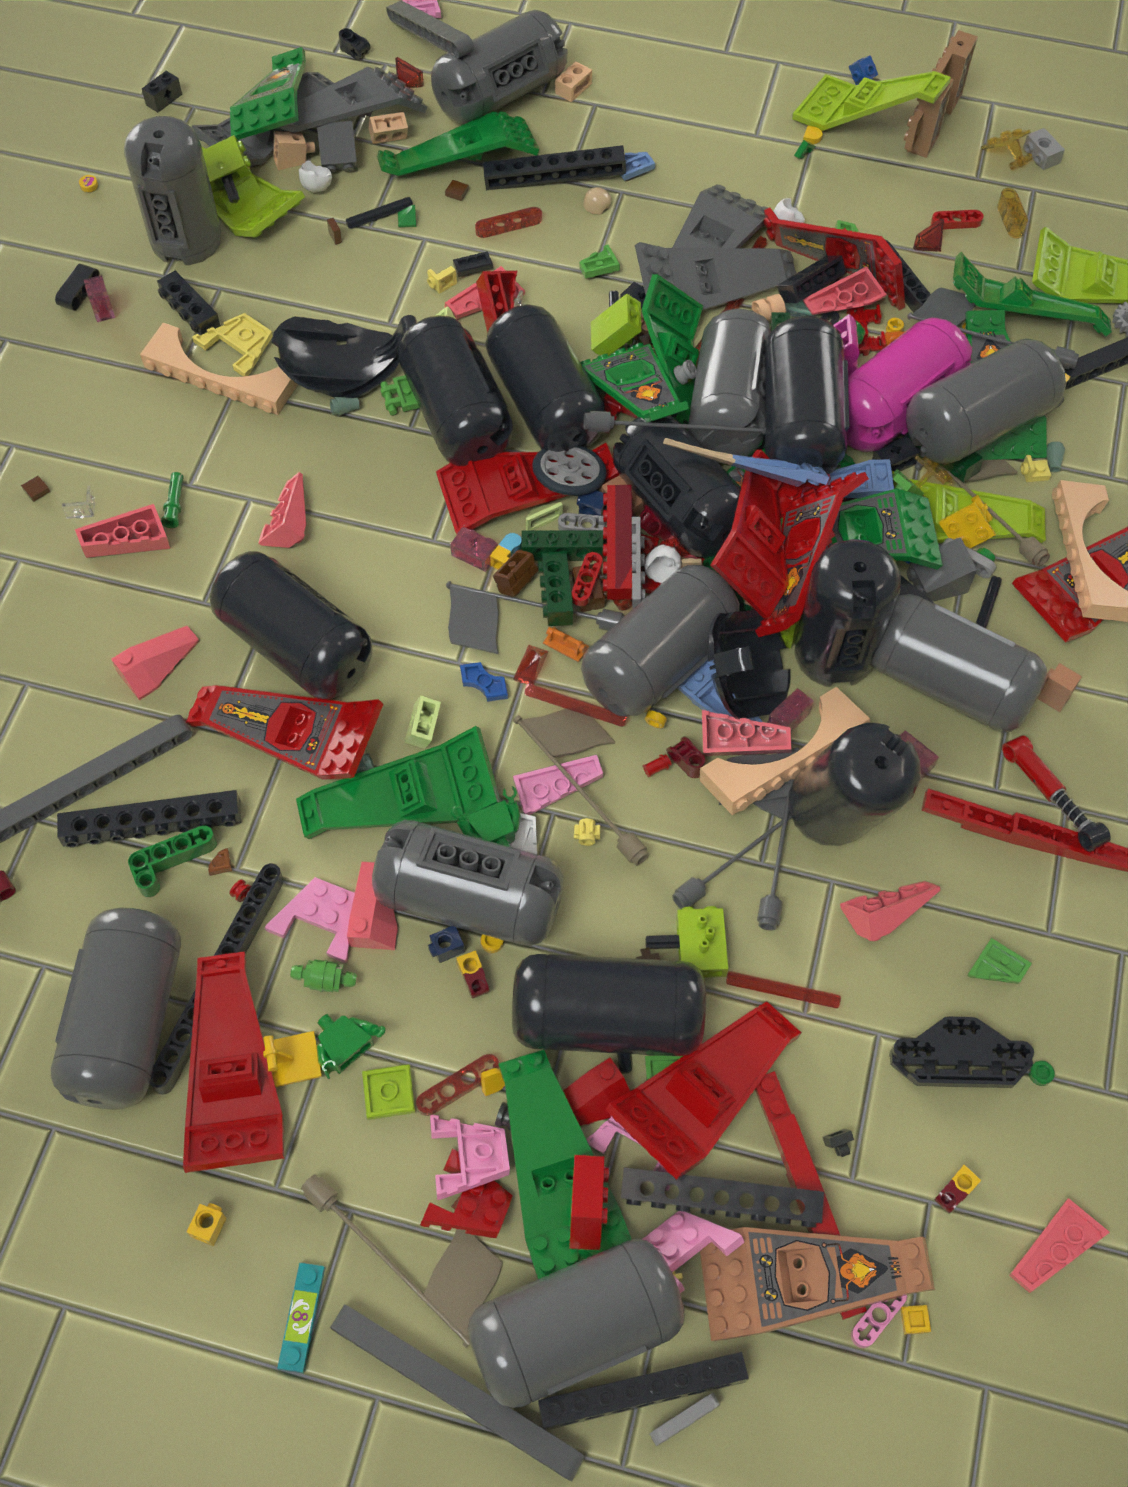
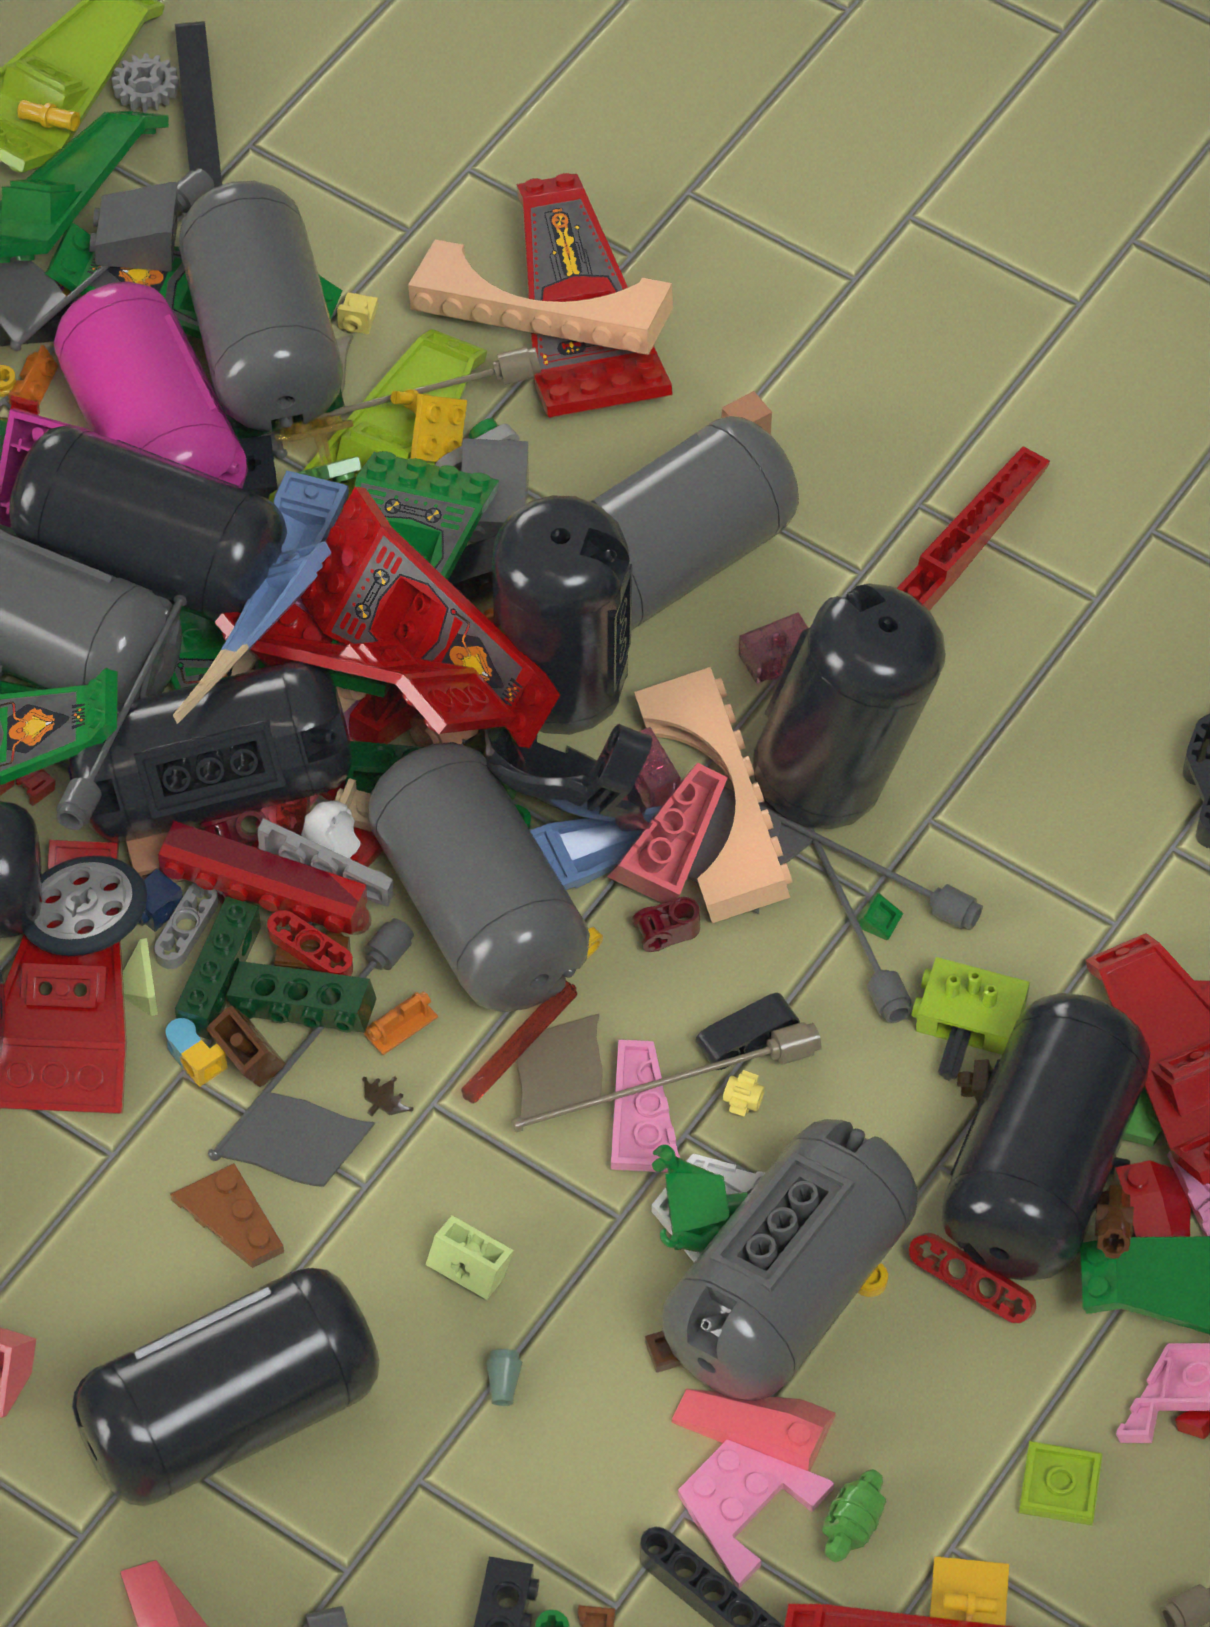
camera: 70 degrees left, 5 degrees down
red wing [186,685,384,780] -> none
red bush [229,879,252,902] -> none
green wing [296,726,501,839] -> none
green torso [317,1014,386,1079] -> none
clear red beam [416,1054,499,1116] -> none
dark blue brick [427,926,465,963] -> none
clear pink brick [450,527,498,572] -> none
leg [456,950,490,999] -> none
blue tile [460,662,508,702] -> none
yellow tile [481,1068,505,1096] -> none
pearl dark grey wheel [495,1102,511,1131] -> none
clear red slope [513,645,548,687] -> none
red pin [642,754,672,777] -> none
clear red axle [726,971,841,1008] -> none
coral wedge [840,881,940,941] -> none
bright green wing [967,938,1032,984] -> none
black axle [976,576,1002,628] -> none
piece [1002,735,1111,851] -> none
sand green cone [1047,441,1065,472] -> none
none -> yellow pin [17,100,80,131]
none -> dark grey slope [90,182,178,272]
none -> dark orange wing [171,1163,284,1268]
none -> dark brown piece [362,1076,414,1117]
none -> black beam [696,992,800,1070]
none -> green slope [856,893,904,940]
none -> red beam [909,1233,1037,1323]
none -> reddish brown piece [1094,1185,1134,1258]

